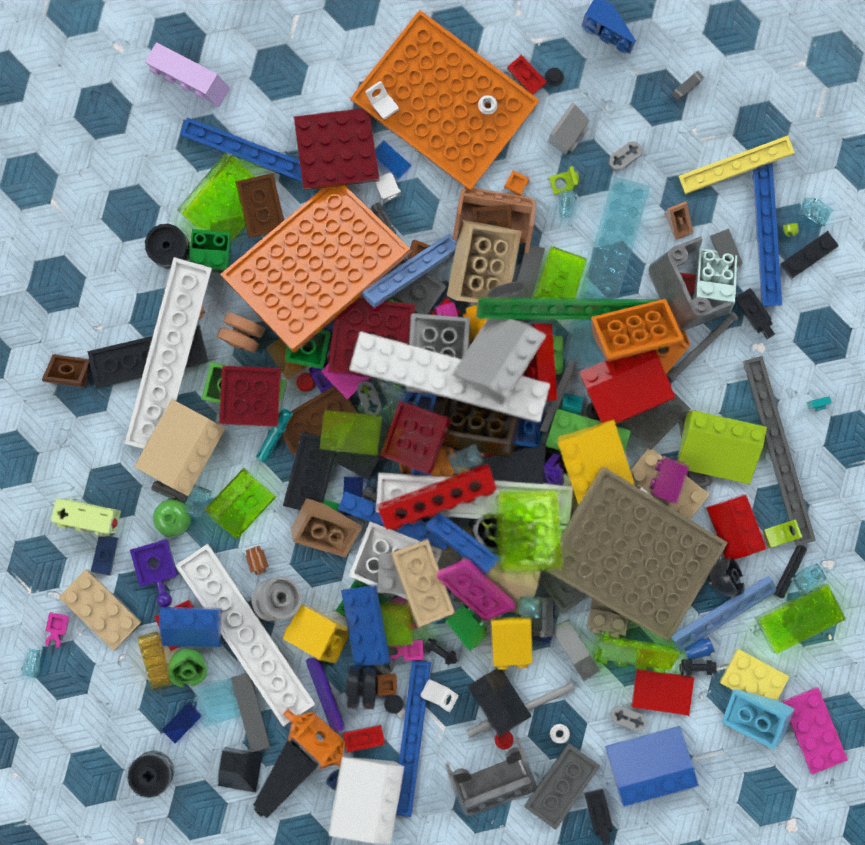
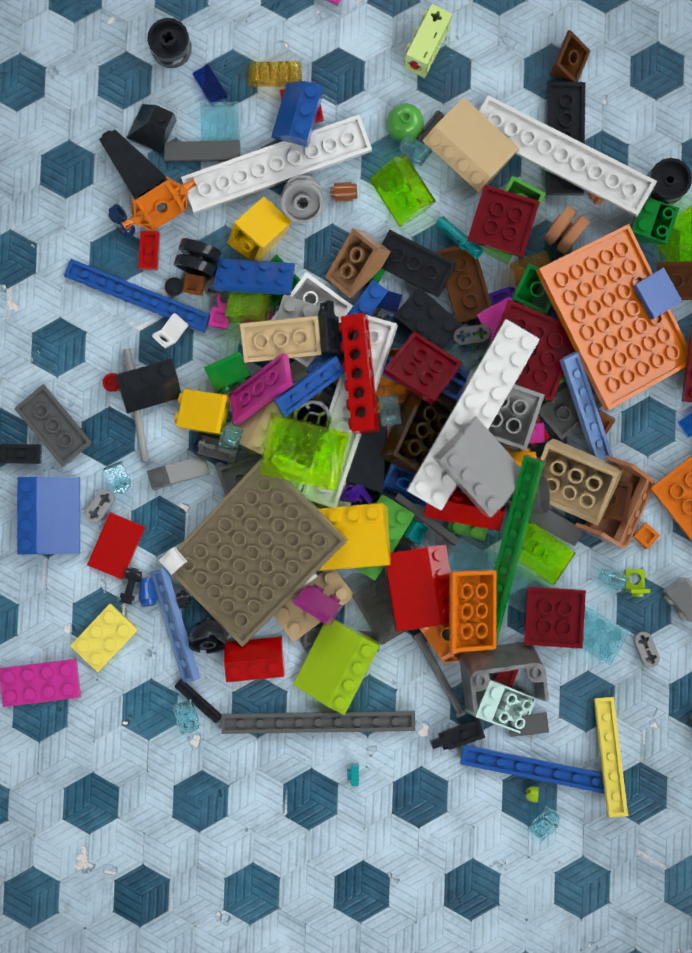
camera: 105 degrees right, 0 degrees up
tan plate [59,569,142,651] -> none
dark blue plate [91,536,119,576] -> none
dark purple plate [130,539,178,607] -> none
bright green cylinder [168,649,207,687] -> none
red plate [296,373,316,392] -> none
dark purple slope [305,657,345,732] -> none
clear neon green slope [320,410,382,456] -> none
white slope [328,757,404,844] -> none
dark grey axle [371,202,397,234] -> none
white bracket [375,173,401,203] -> none
black bar [423,638,458,666] -> none
flat silver windscreen [445,736,537,816] -> none
white plate [550,724,570,744] -> none
dark tan plate [586,598,629,638] -> none
clear neon green slope [592,633,680,673] -> none
nougat slope [664,201,693,240] -> none
medium azure slope [722,689,794,750] -> none
clear neon green brick [754,583,846,654] -> none
lime bracket [763,519,802,548] -> none
black plate [780,231,839,279] -> none
none -> clear light blue bracket [104,461,131,494]
none -> white plate [159,547,187,575]
none -> black plate [176,590,191,609]
none -> black hinge [319,300,340,356]
none -> dark red plate [523,586,586,649]
none -> tile [632,268,682,320]

